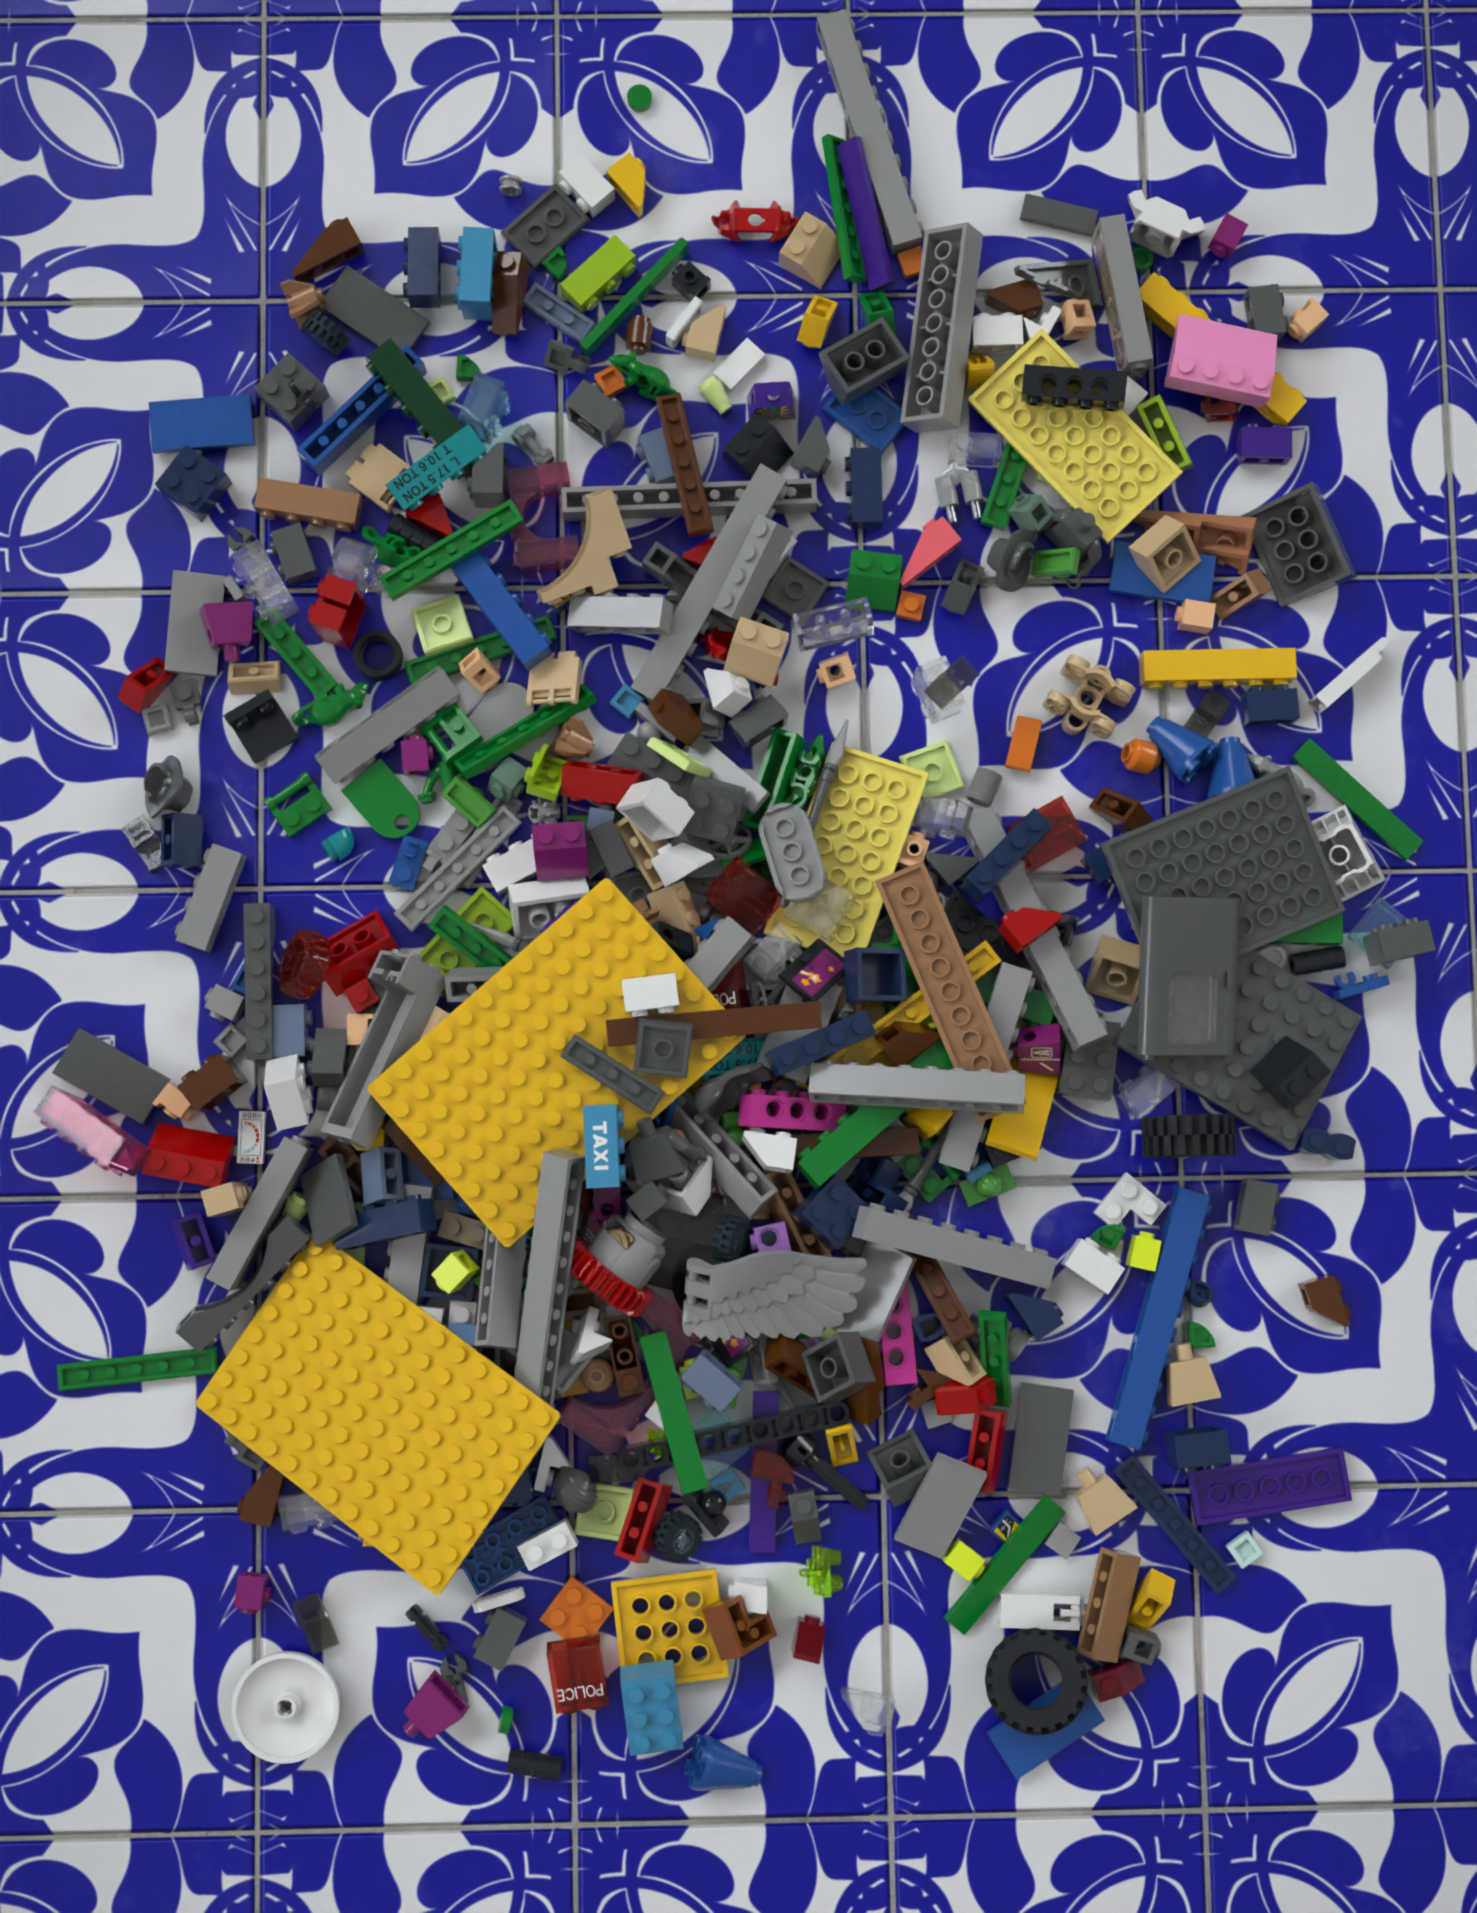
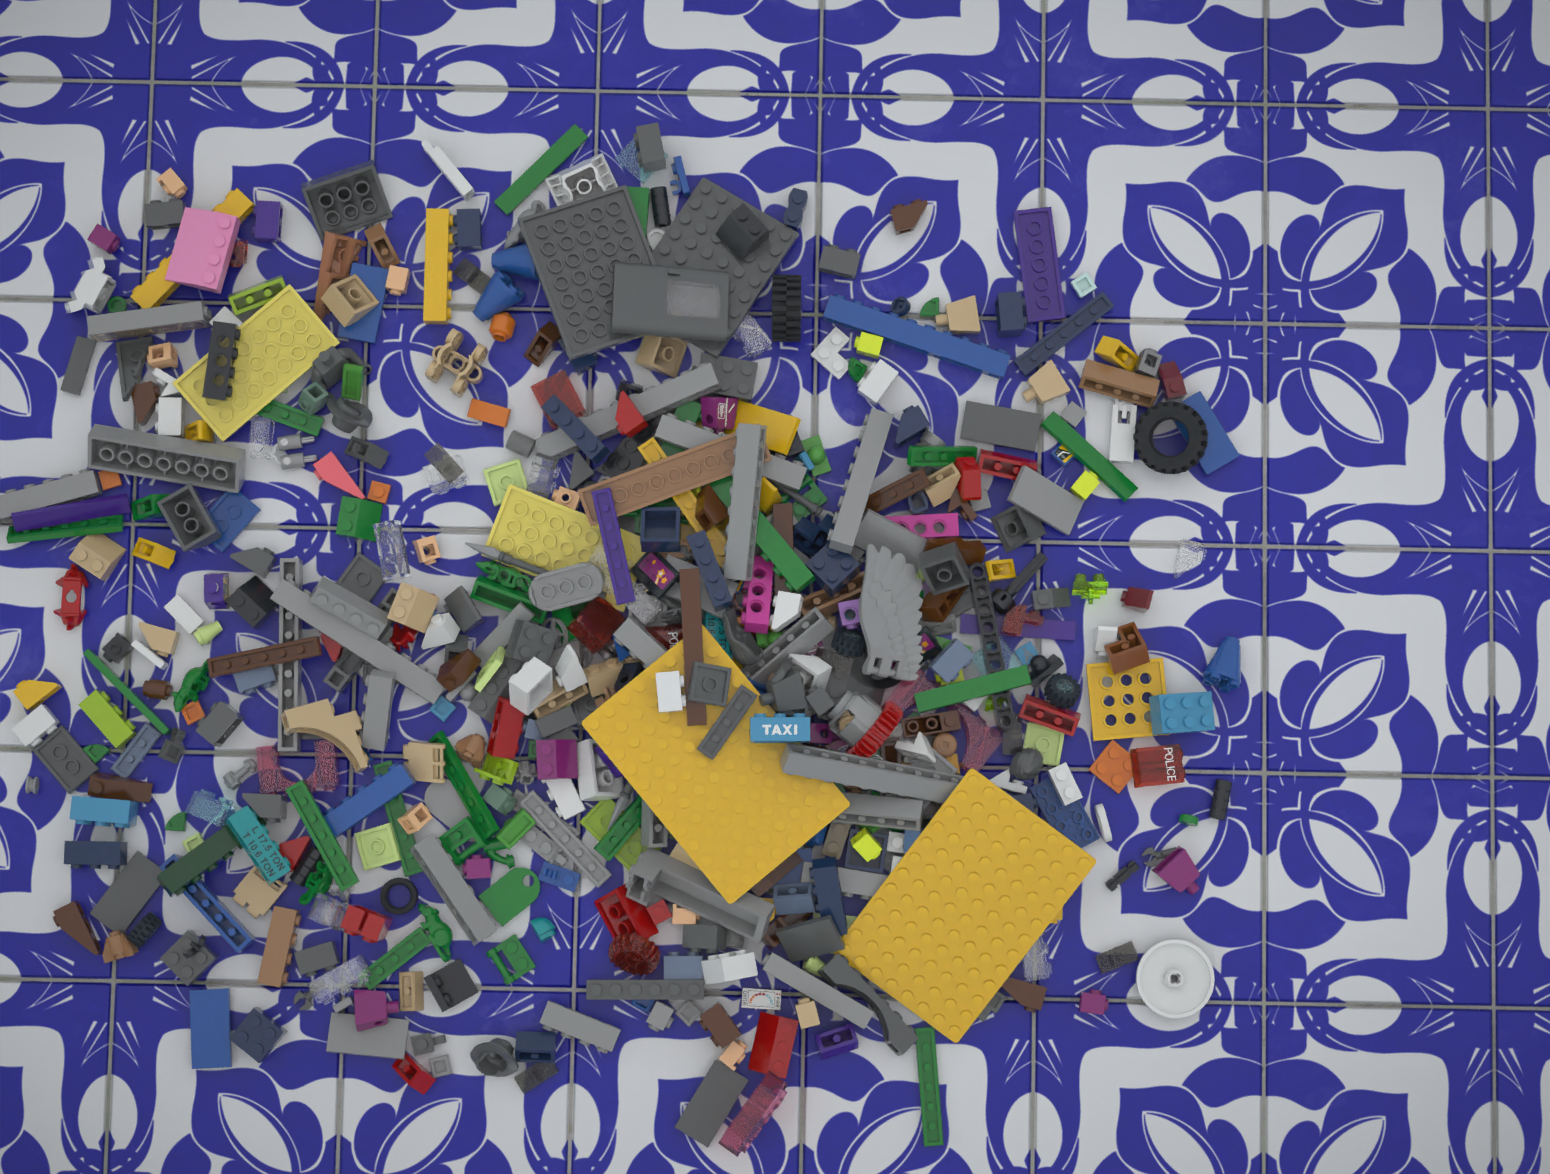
camera: 80 degrees left, 0 degrees up
dark grey brick [472,1605,528,1672] -> none
dark blue brick [845,447,883,529] -> none
none -> dark purple tile [591,487,636,605]

